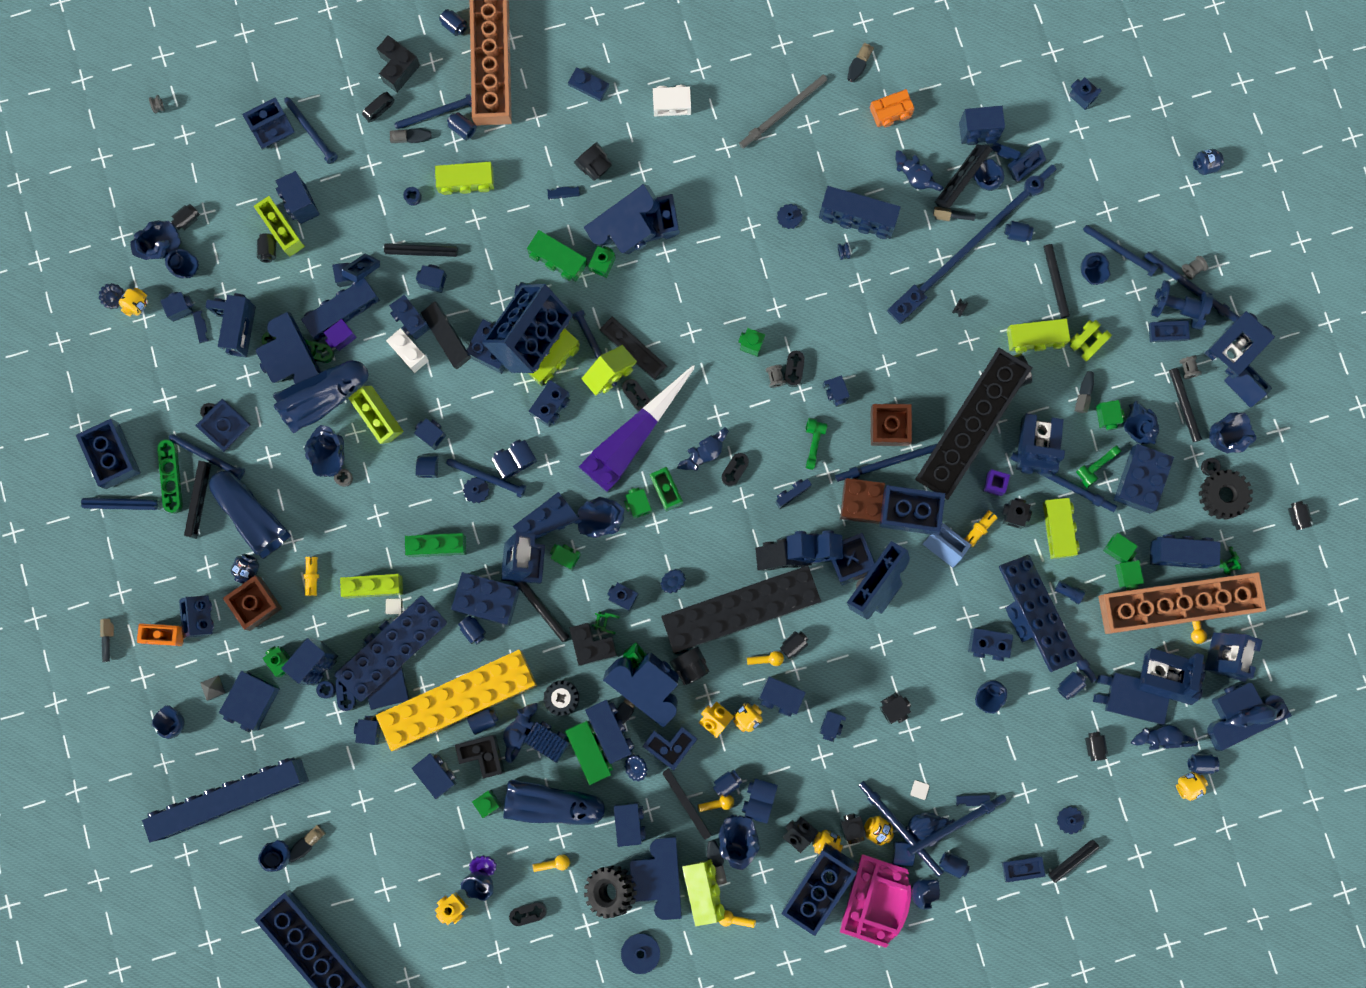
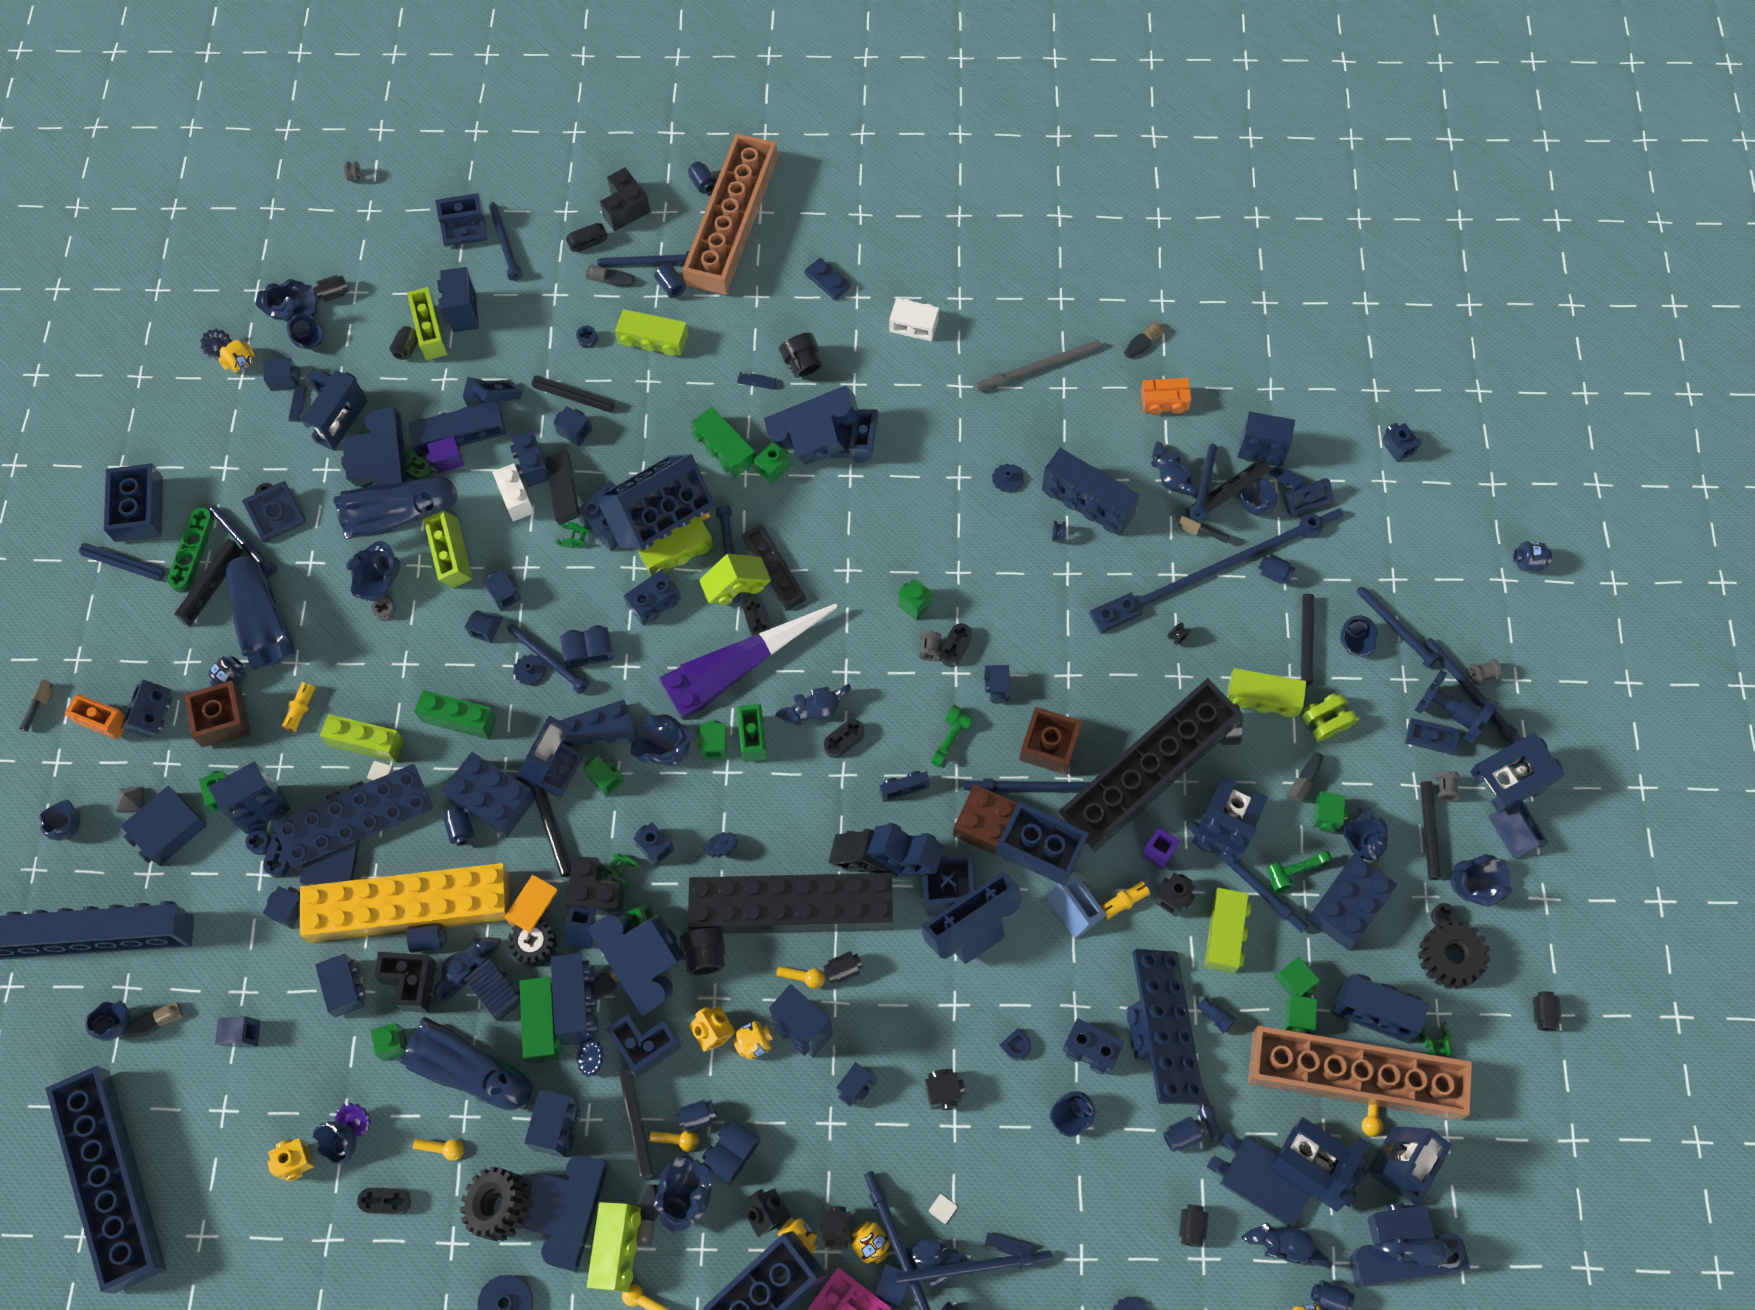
camera: 15 degrees right, 15 degrees down
none -> dark blue brick [215,1016,260,1047]
none -> light orange panel [504,875,558,933]
none -> green piece [555,522,589,548]
none -> dark blue brick [565,906,596,949]
none -> dark blue tile [999,1027,1031,1061]
none -> dark blue bar [1190,443,1217,521]

